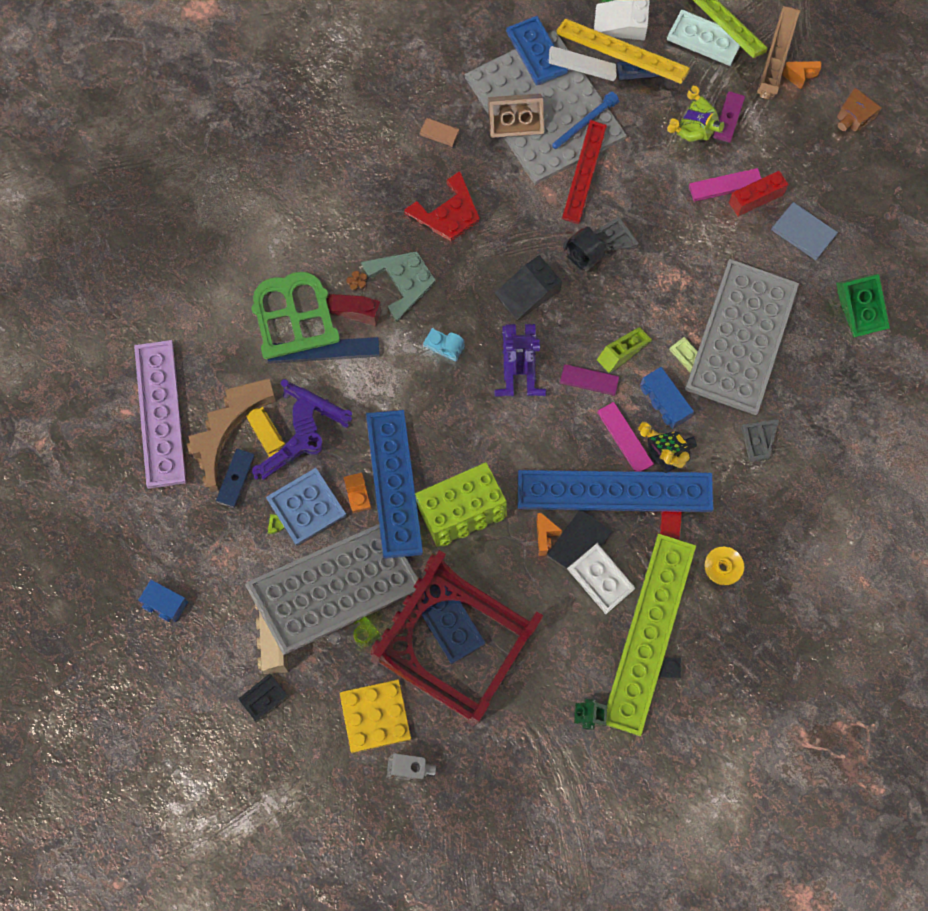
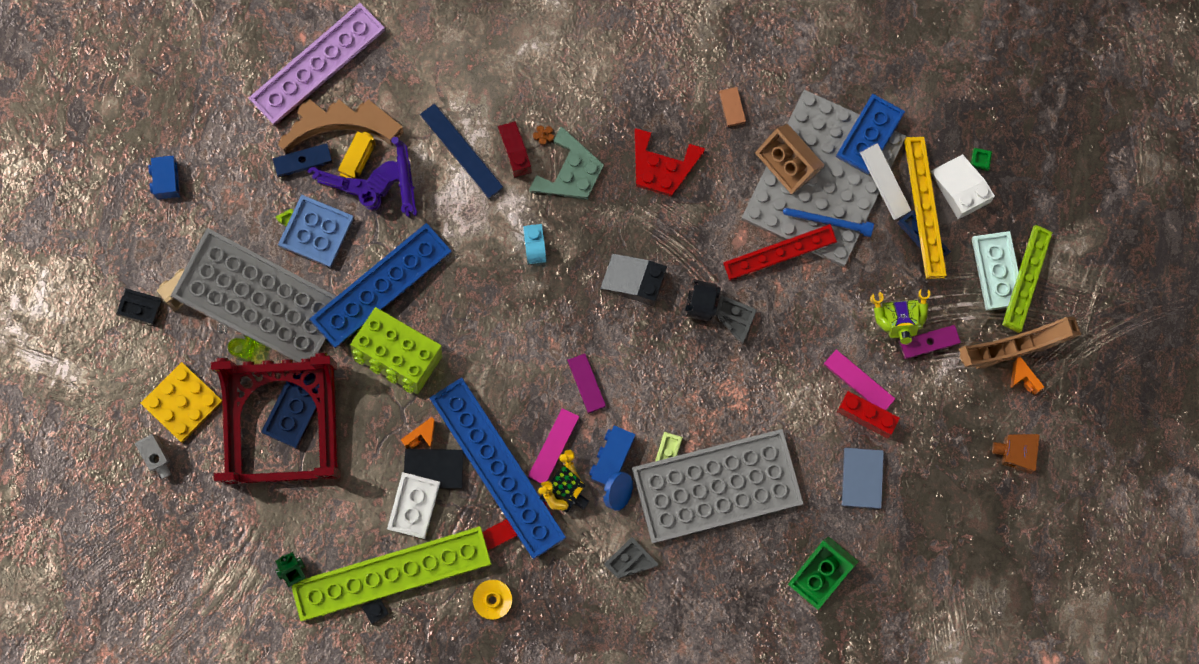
camera: 55 degrees right, 5 degrees up
bright green window [251,272,340,359] -> none
orange slope [343,472,371,514] -> none
dark purple piece [494,324,546,397] -> none
lime slope [597,327,652,373] -> none
none -> blue tile [603,471,633,511]

